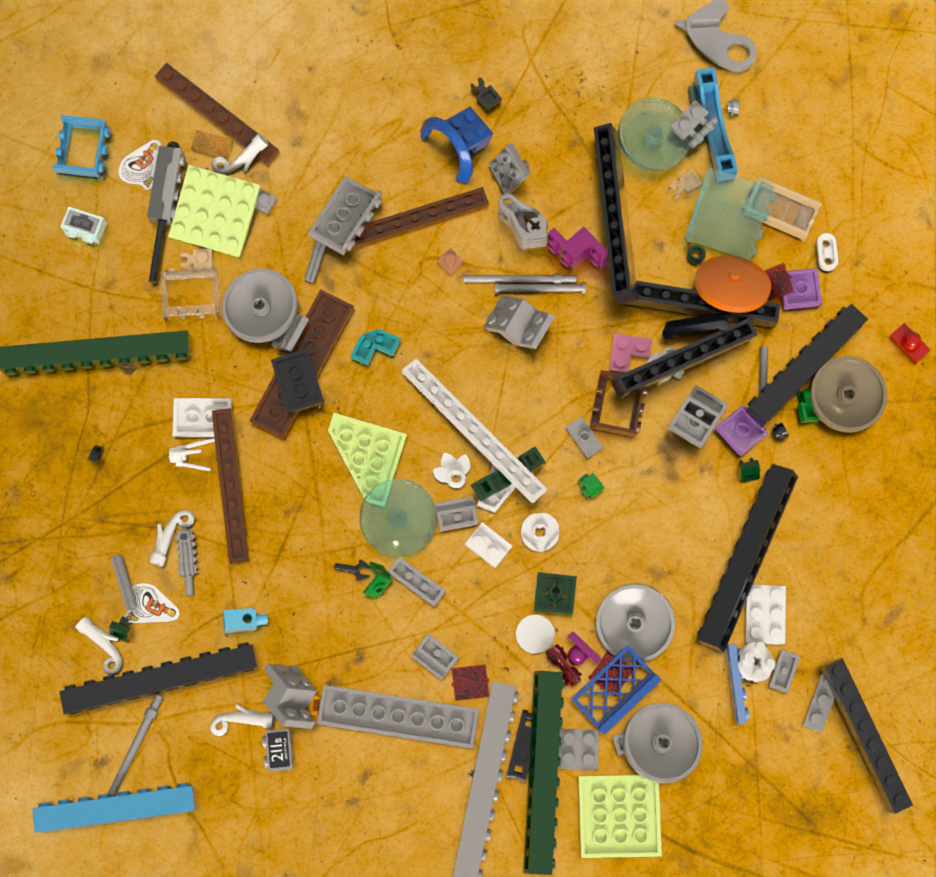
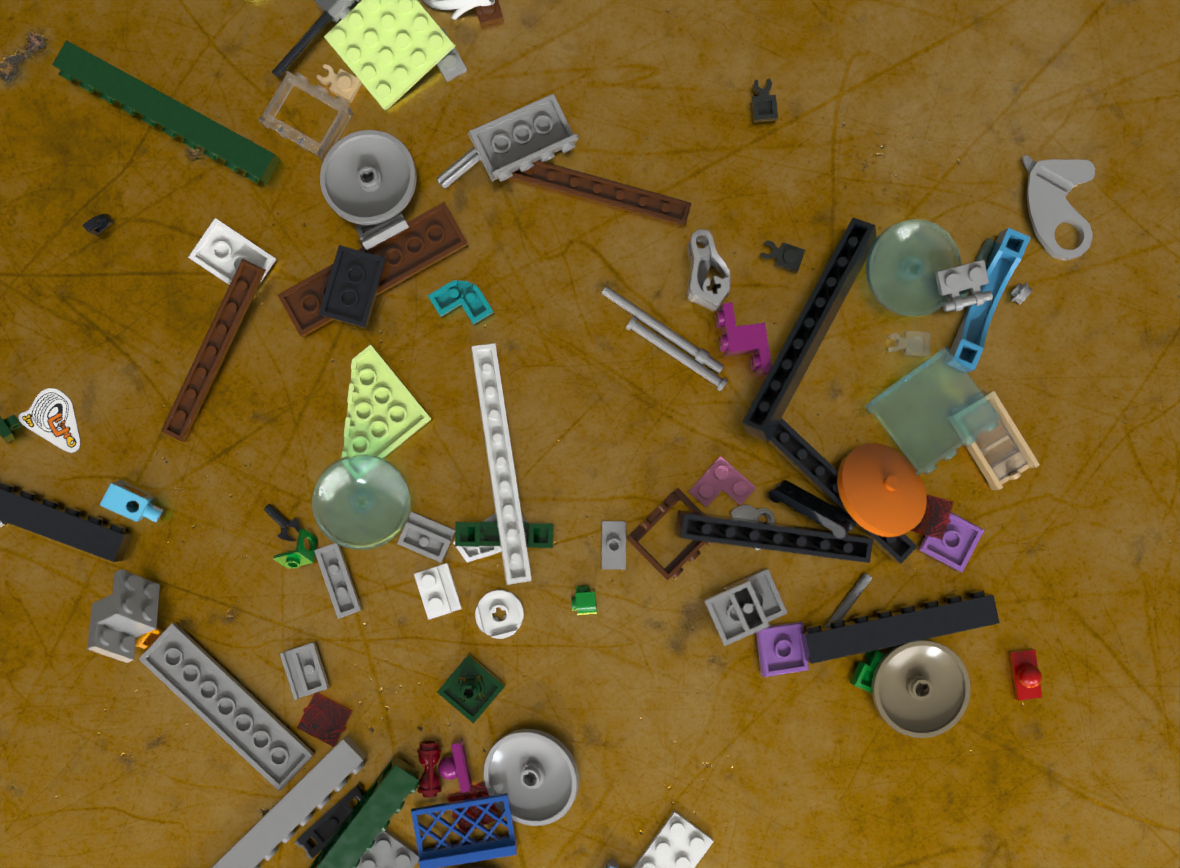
camera: 30 degrees right, 10 degrees up
light grey axle [111,554,137,610] -> none
white plant [148,510,195,567] -> none
white plant [169,438,215,471] -> none
light grey piece [175,527,198,596] -> none
white plant [210,704,275,736] -> none
brick [262,729,294,772] -> none
blue piece [420,106,494,184] -> none
white plate [433,453,470,488] -> none
nougat plate [437,248,464,275] -> none
light grey bracket [484,295,555,349] -> none
light grey plate [489,143,530,194] -> none
white tile [516,615,555,654] -> none
dark green plate [687,245,706,264] -> none
black brick [697,464,798,653] -> none
dark green tile [739,458,760,482] -> none
black plate [773,423,789,440] -> none
white plate [816,233,838,271] -> none
none -> pearl dark grey plate [760,241,805,273]

